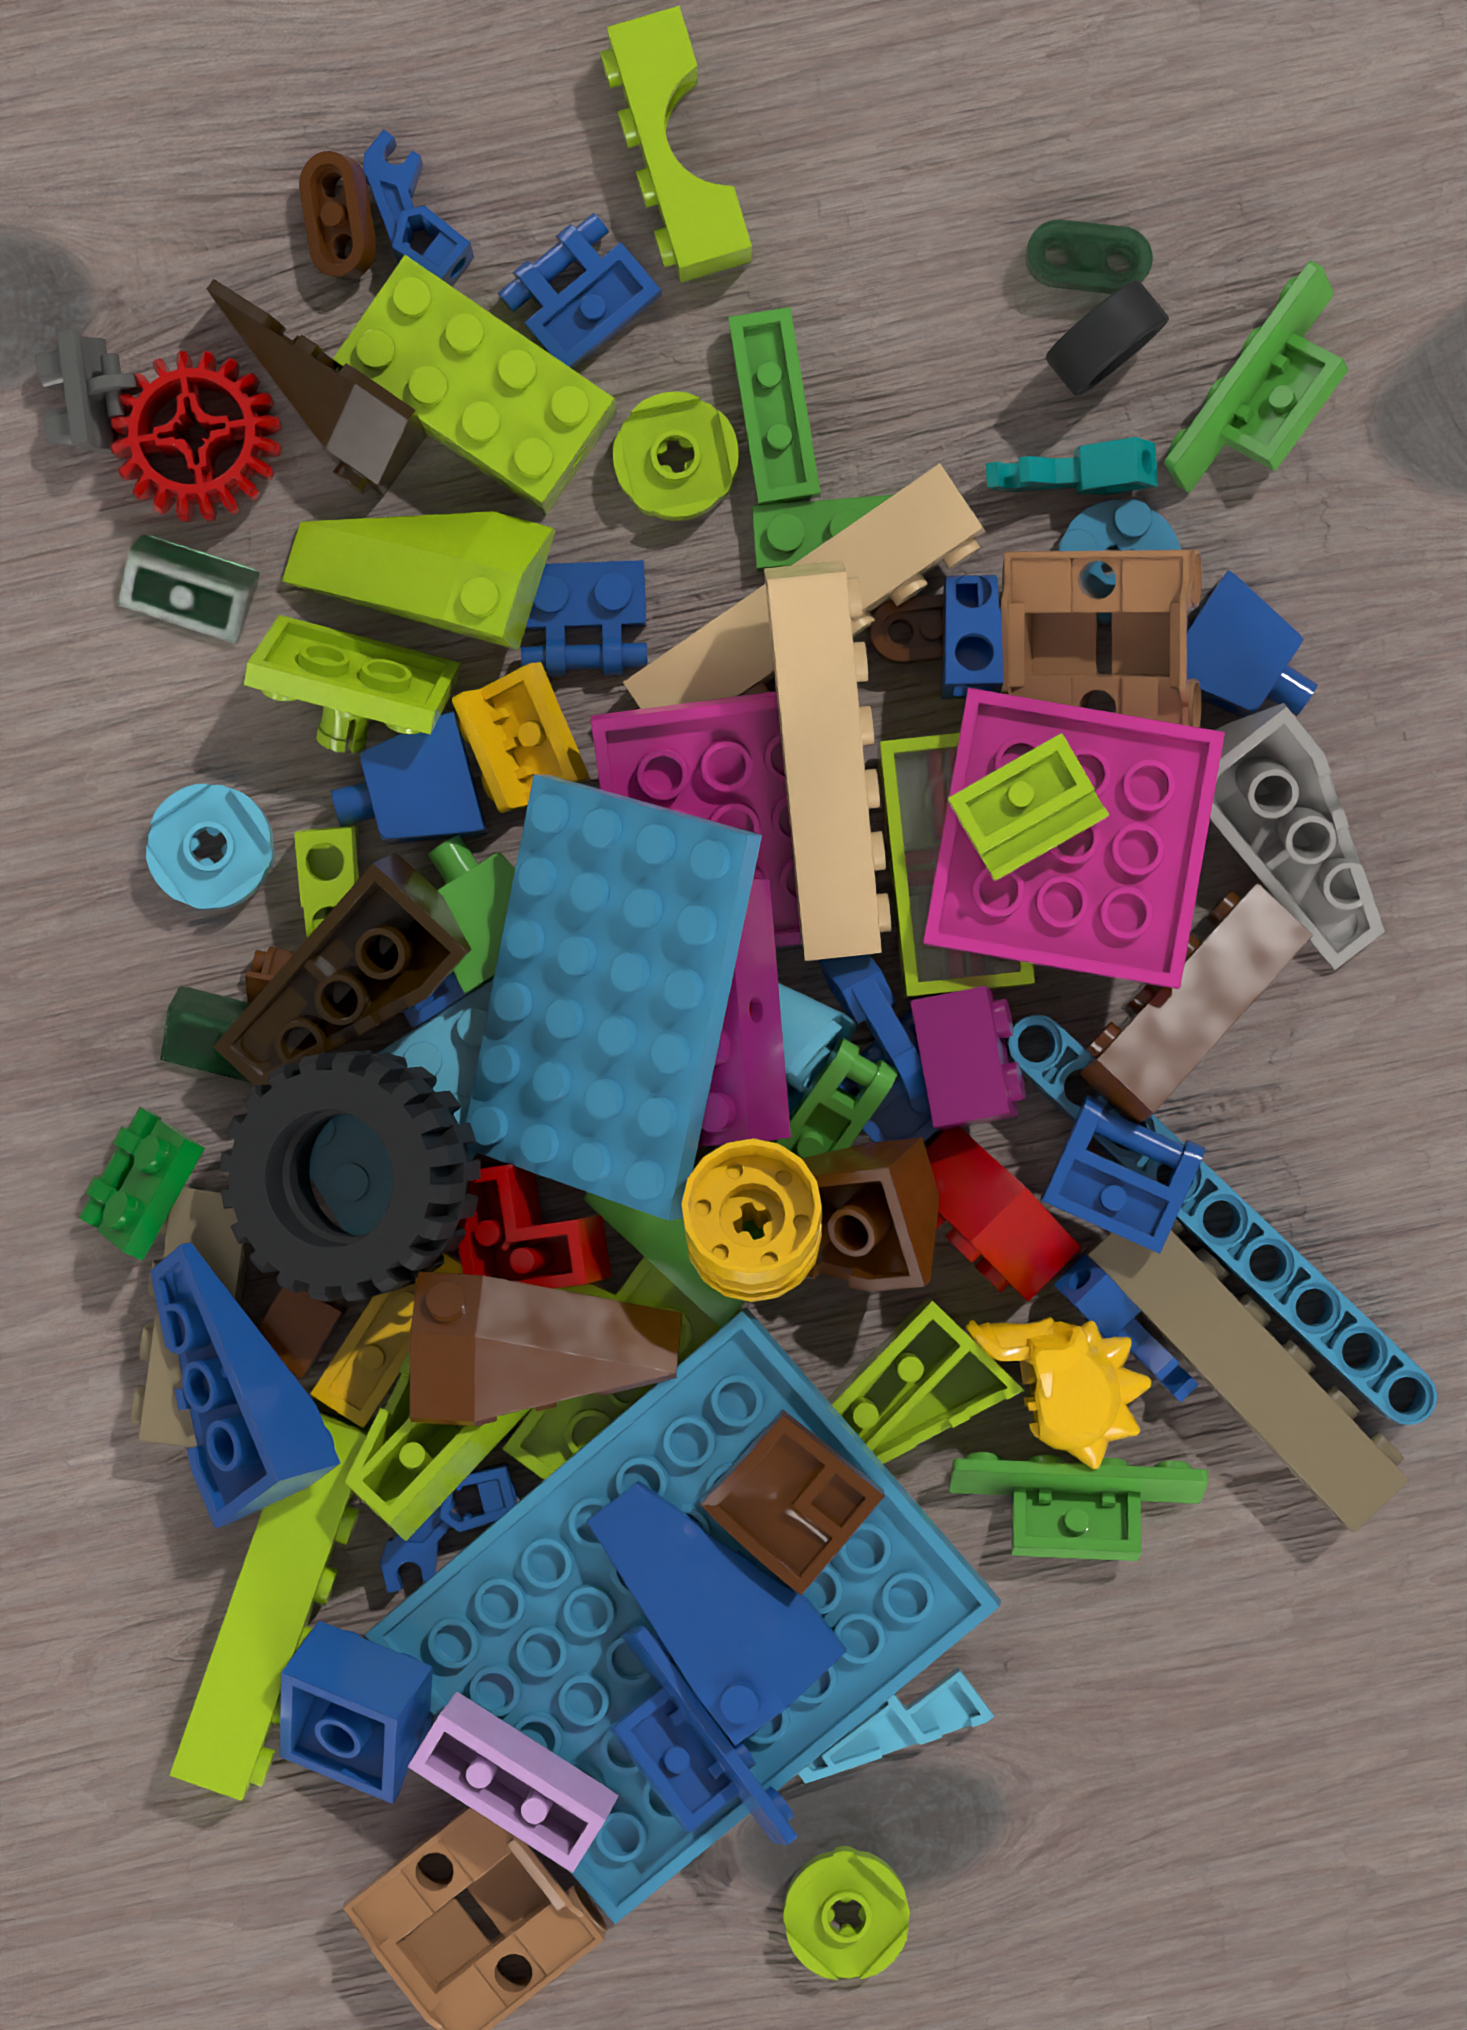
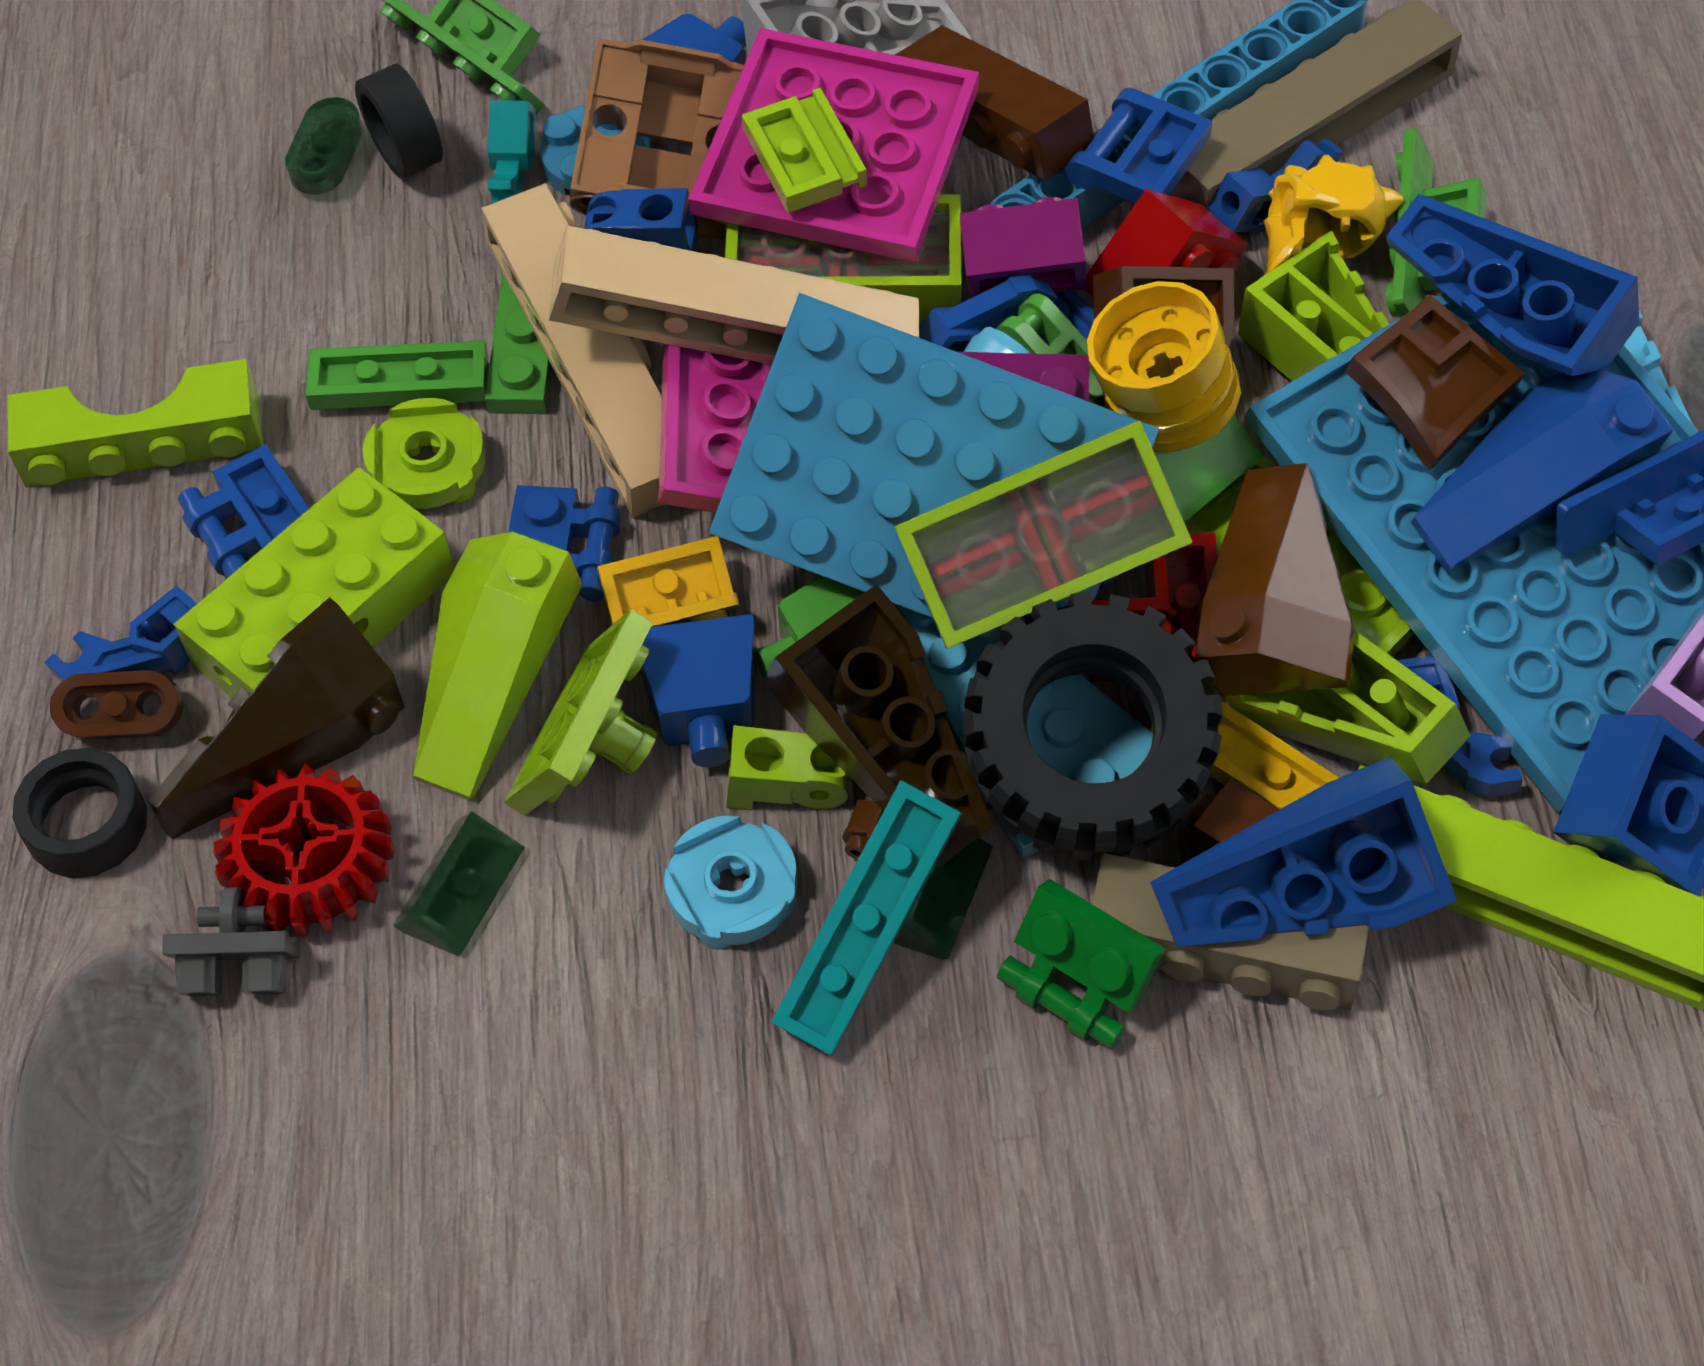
camera: 80 degrees left, 30 degrees down
none -> black tyre [12,748,147,878]
none -> teal plate [771,780,963,1056]
none -> clear brick [894,420,1193,649]
none -> blue wedge [1386,194,1639,376]

